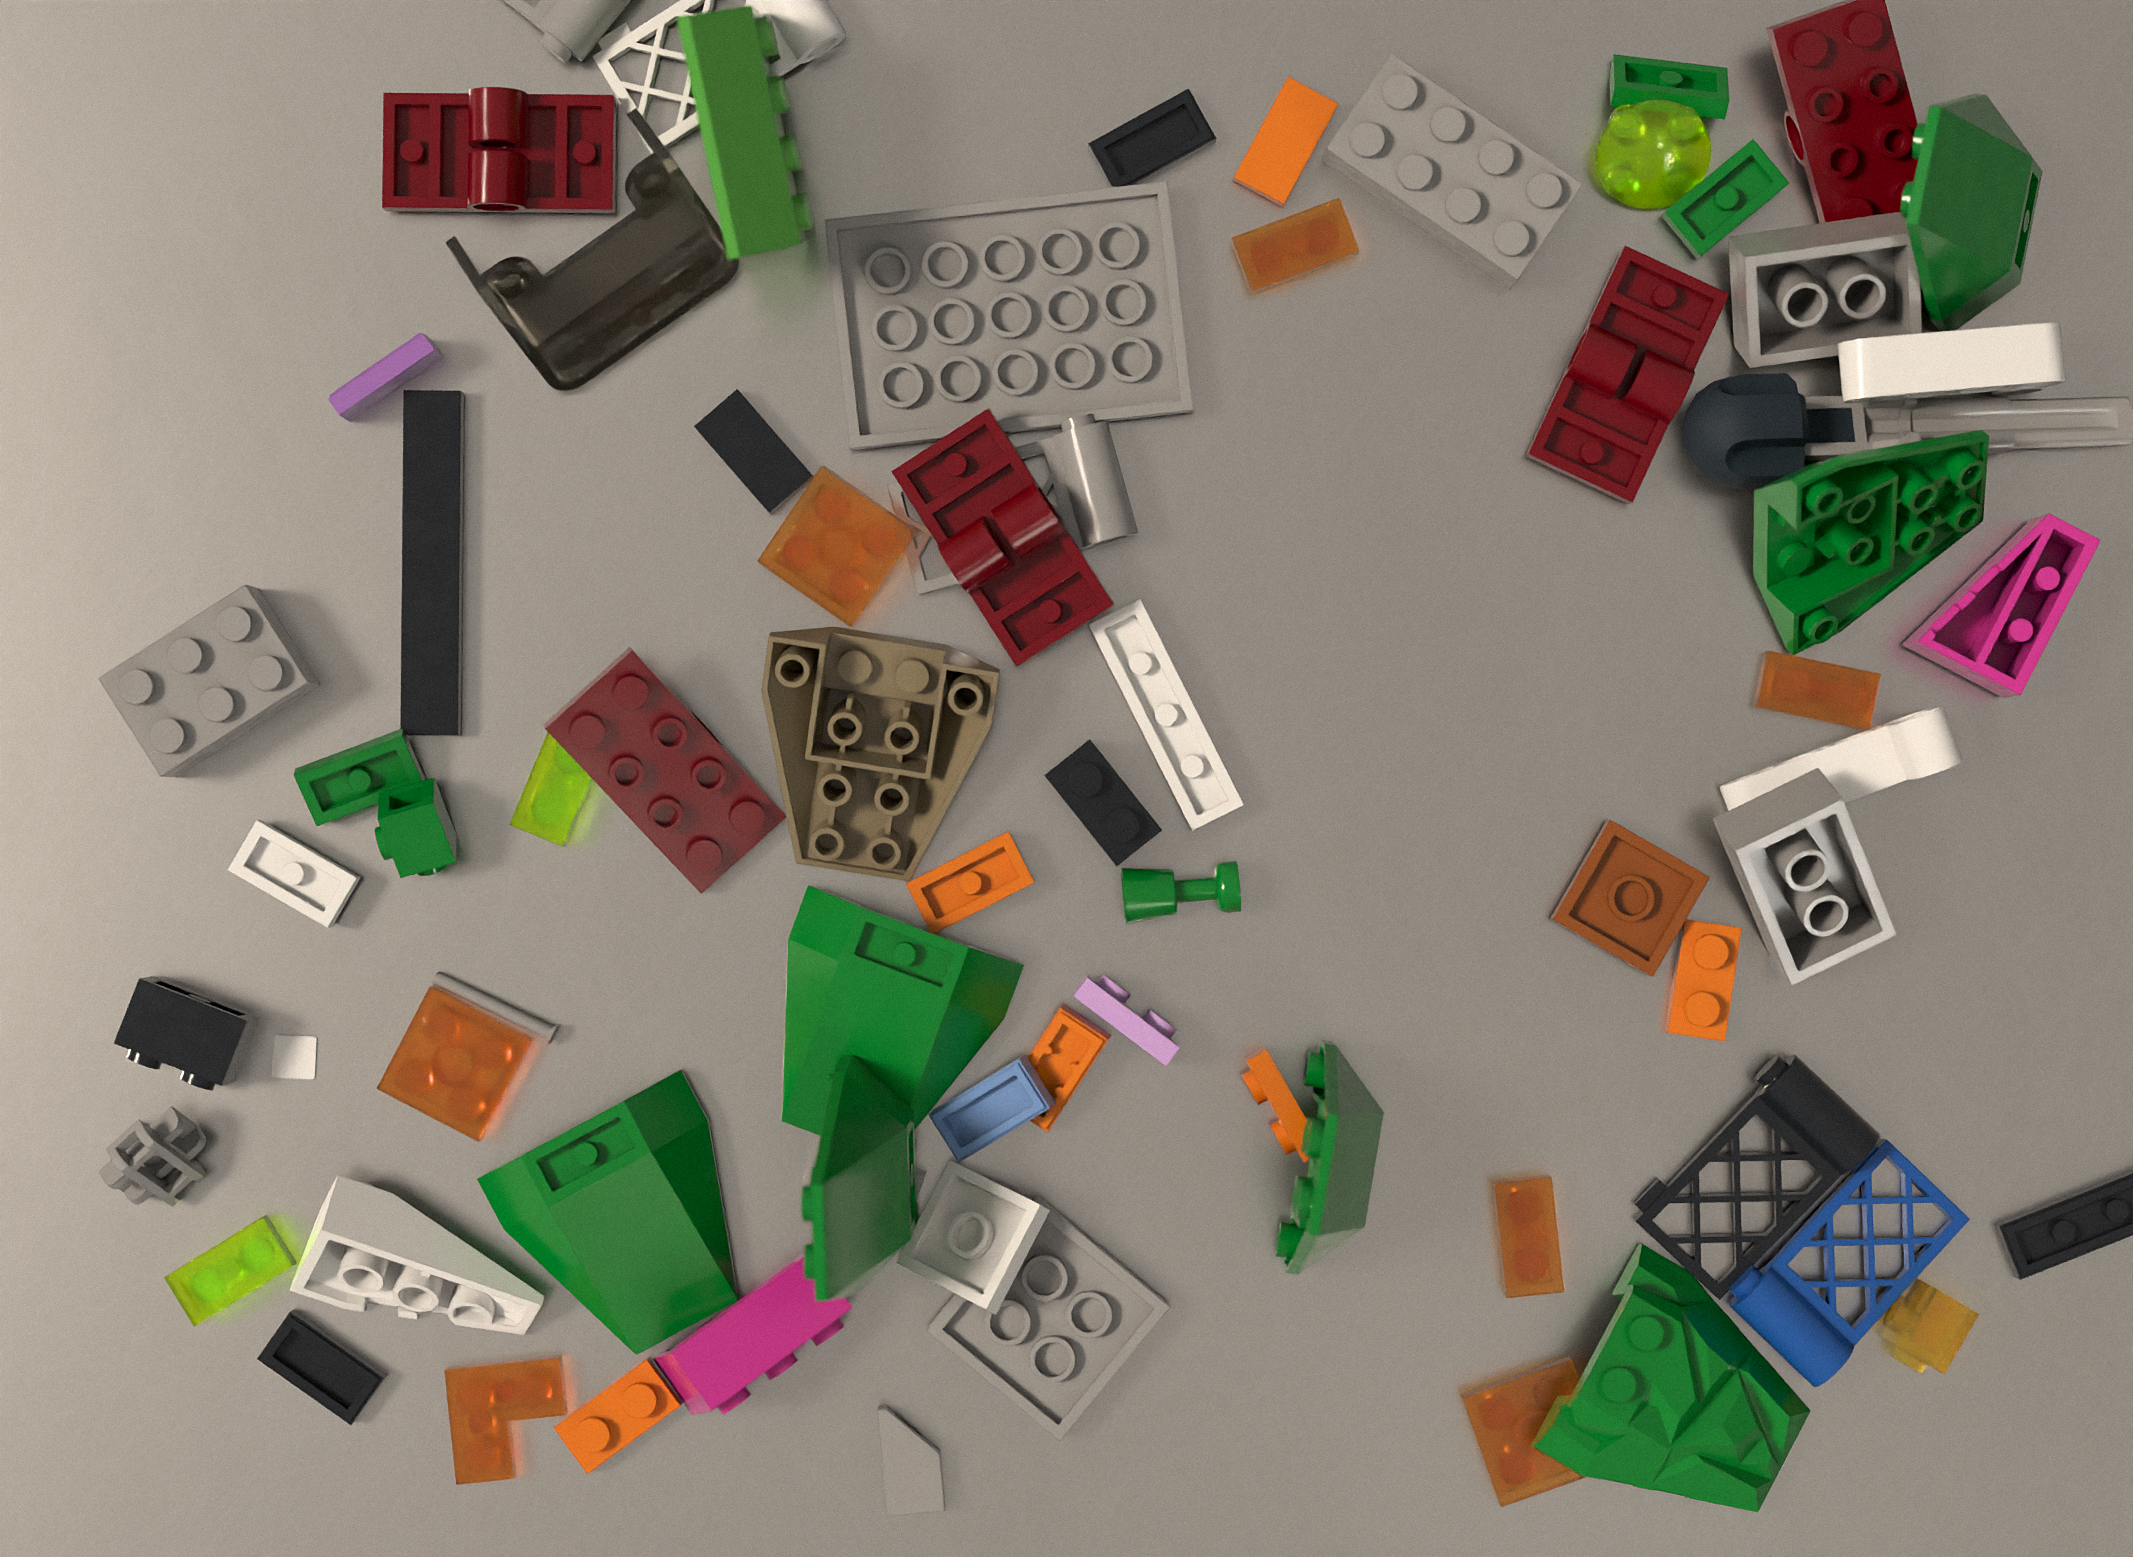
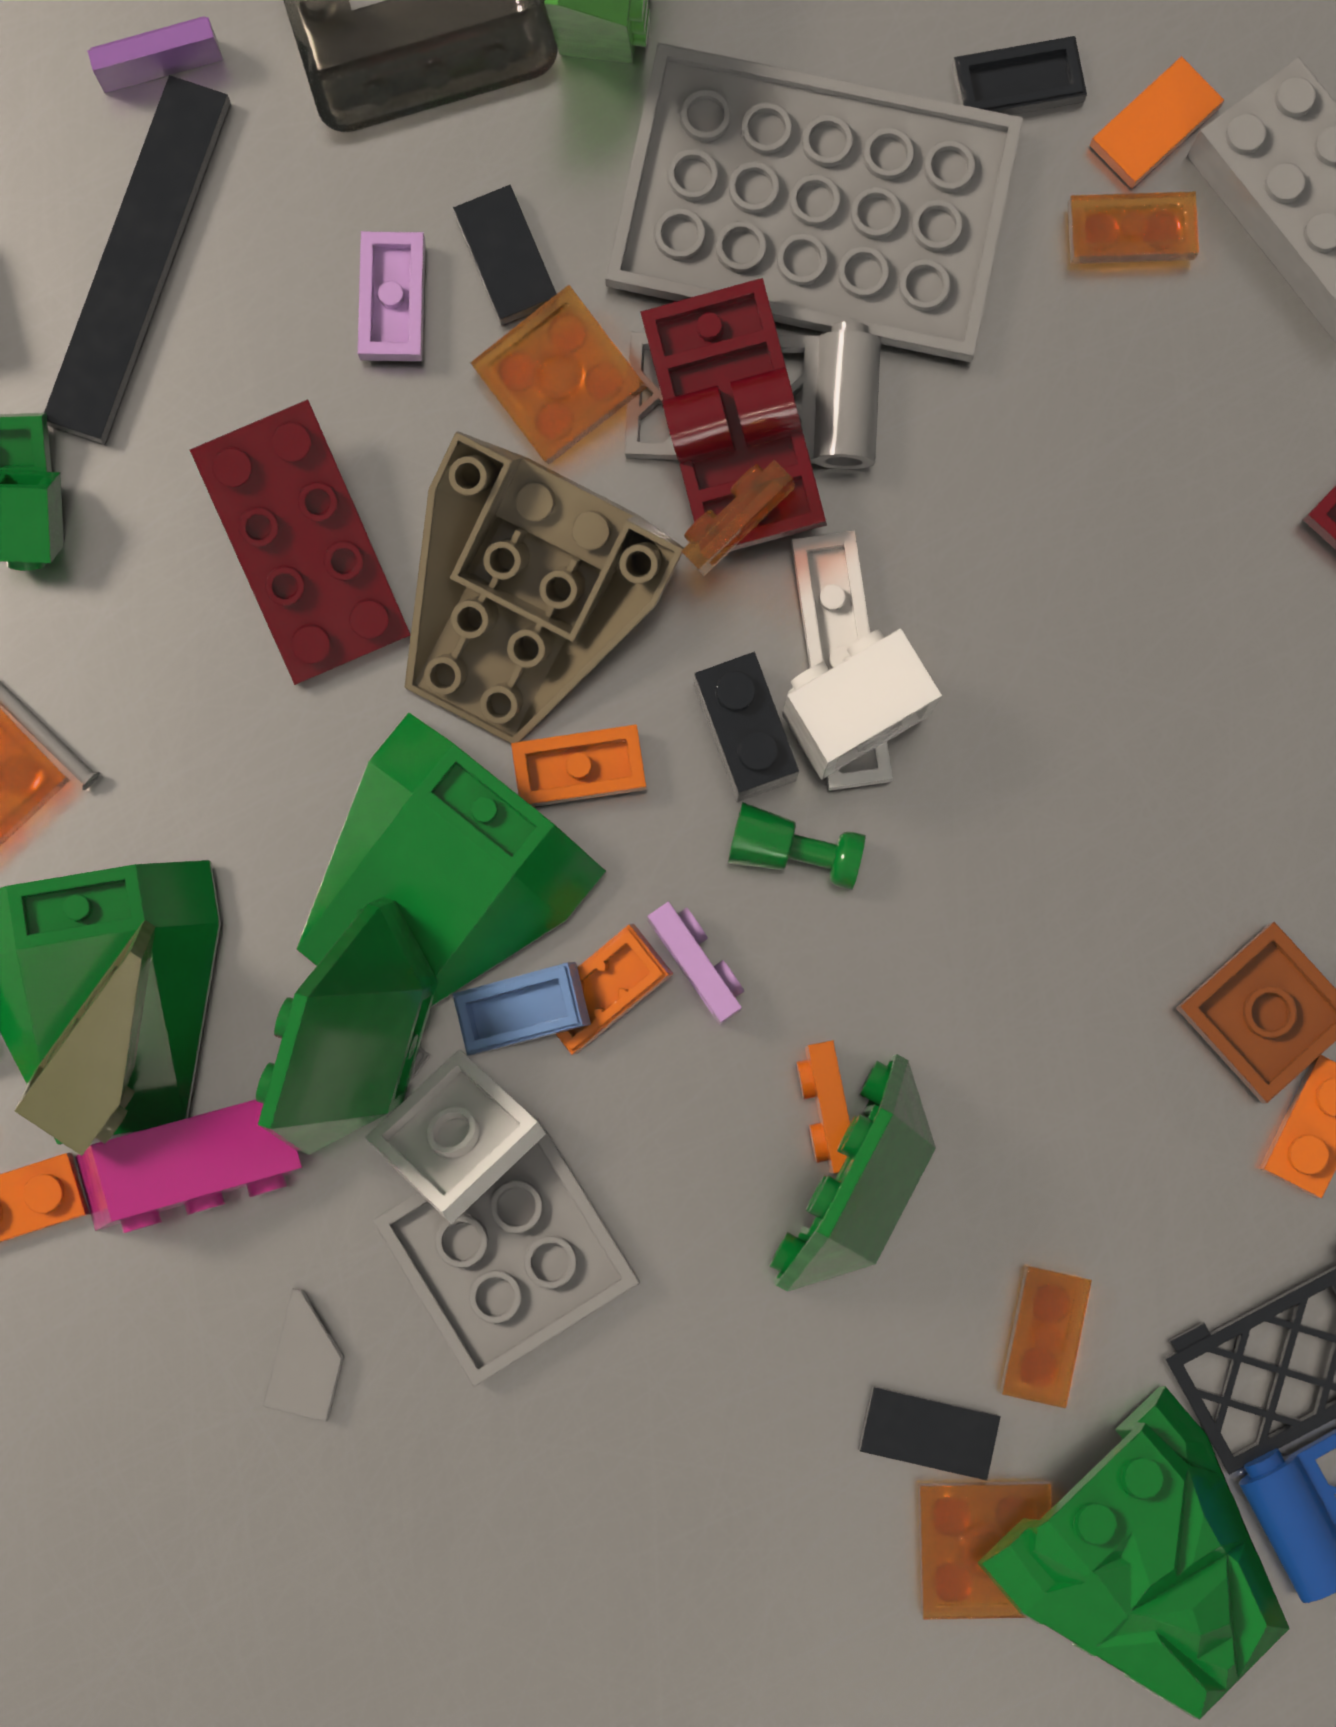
camera: 20 degrees right, 5 degrees down
clear neon green plate [509,732,593,847] -> none
none -> olive slope [14,920,155,1156]
none -> lavender plate [358,231,425,361]
none -> clear orange plate [681,460,795,577]
none -> white brick [782,628,942,780]
none -> black tile [859,1386,1001,1481]

